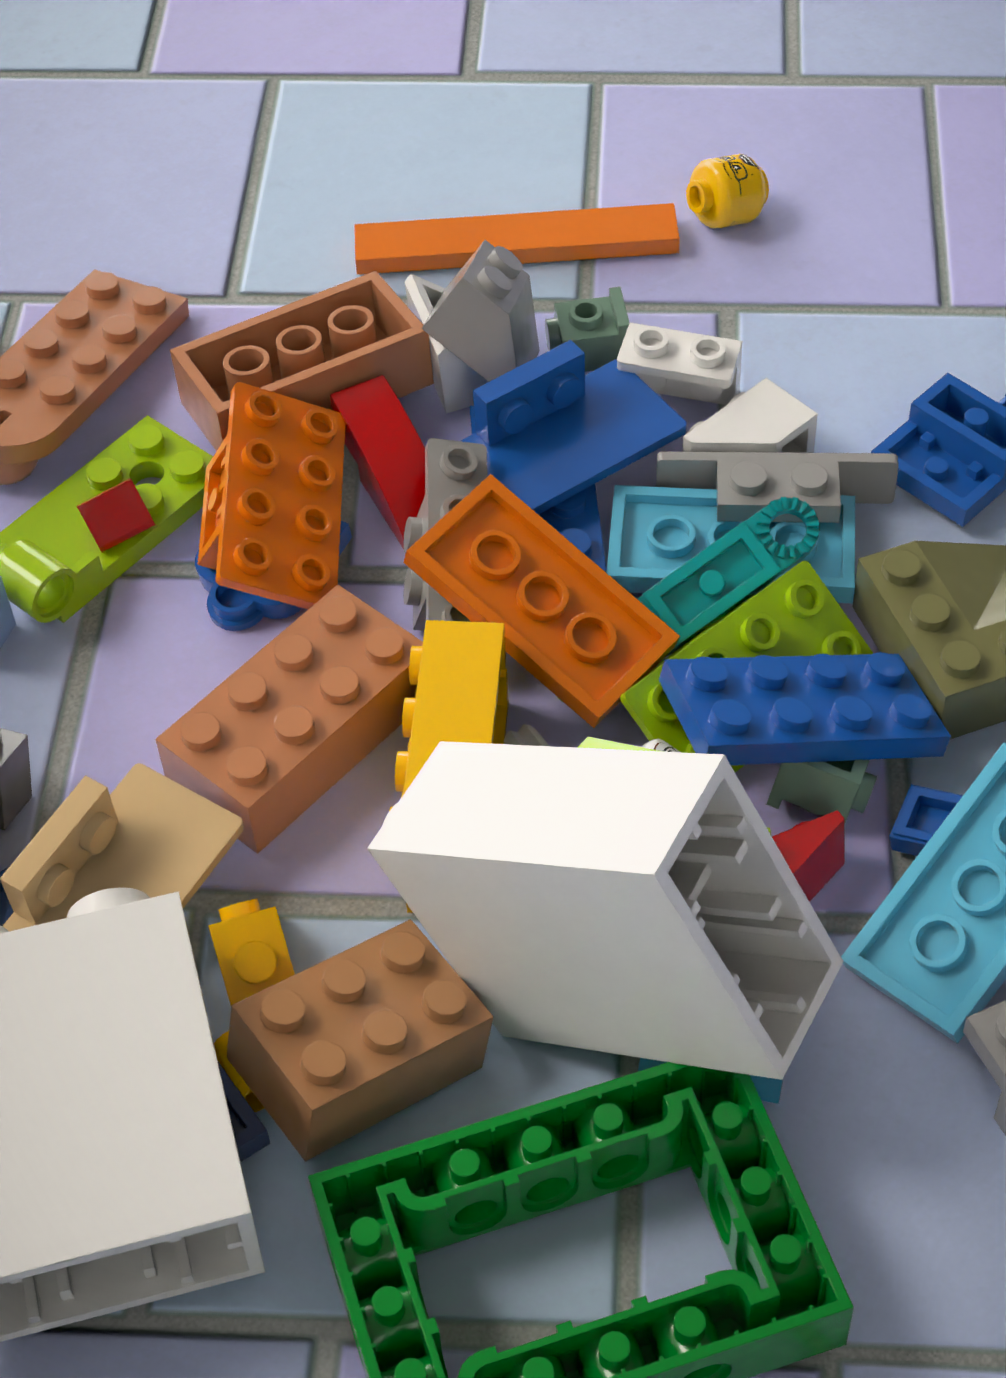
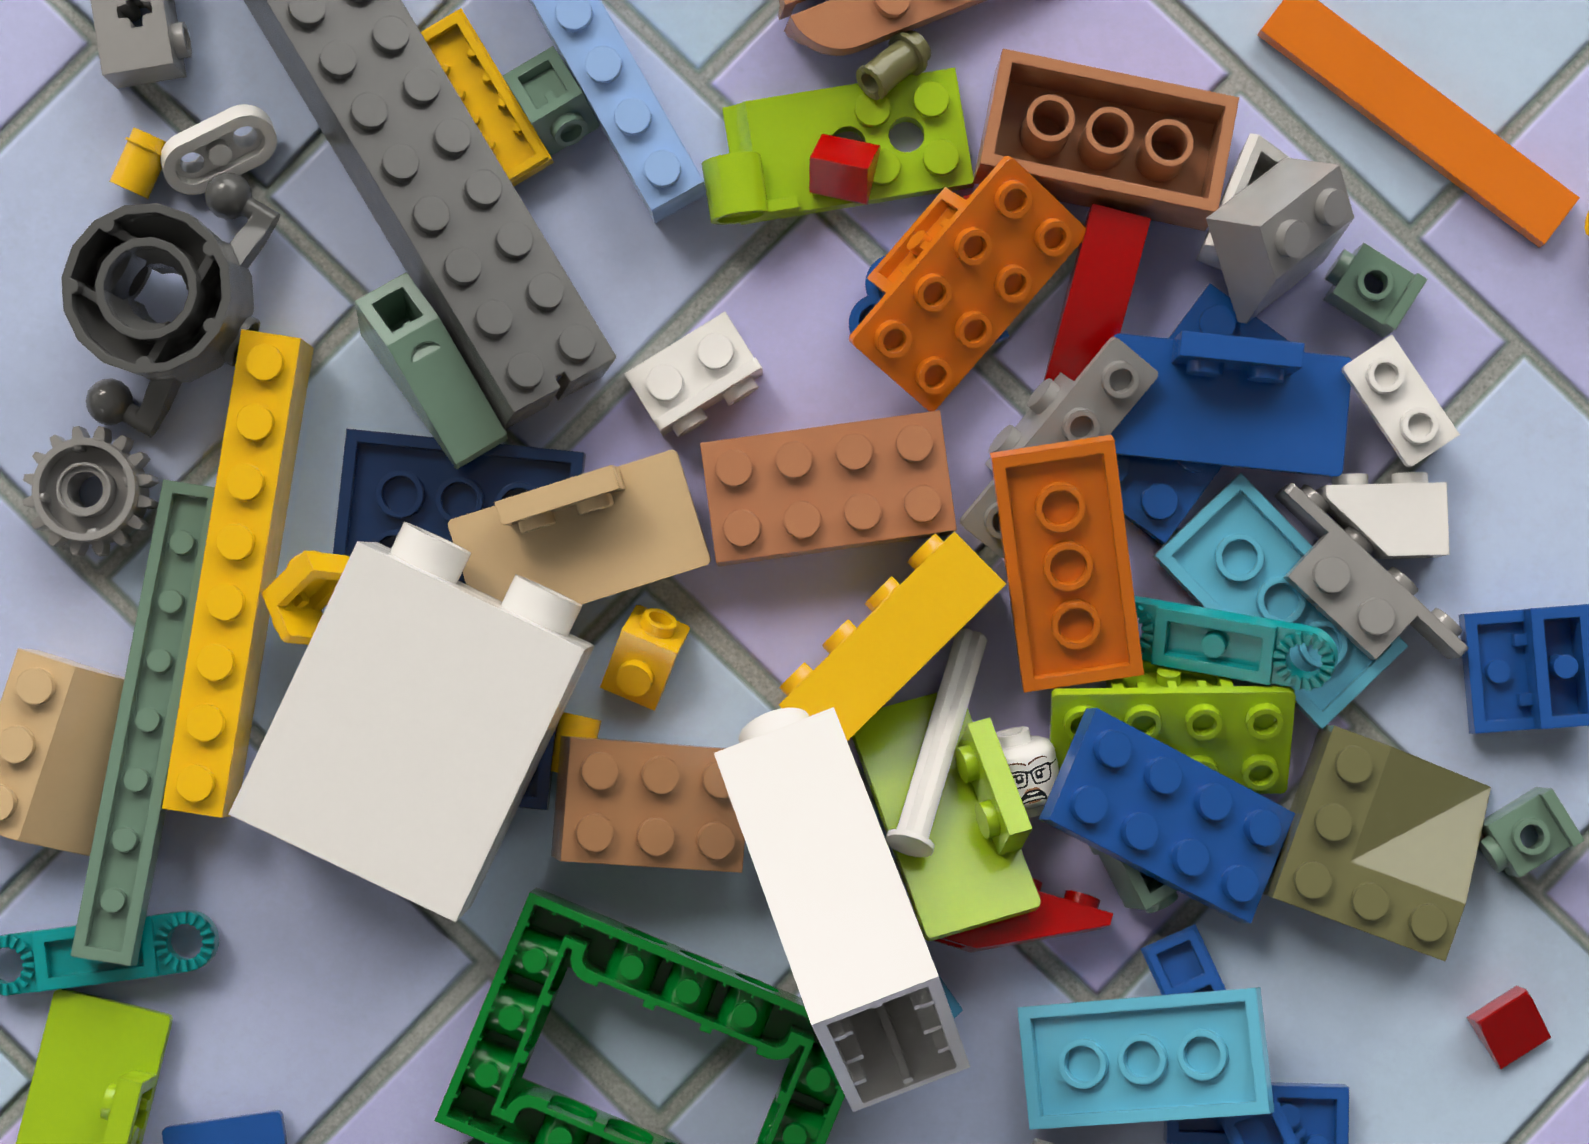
camera: 40 degrees right, 35 degrees up
none -> white bracket [624,312,763,437]
none -> olive pin [856,30,931,100]

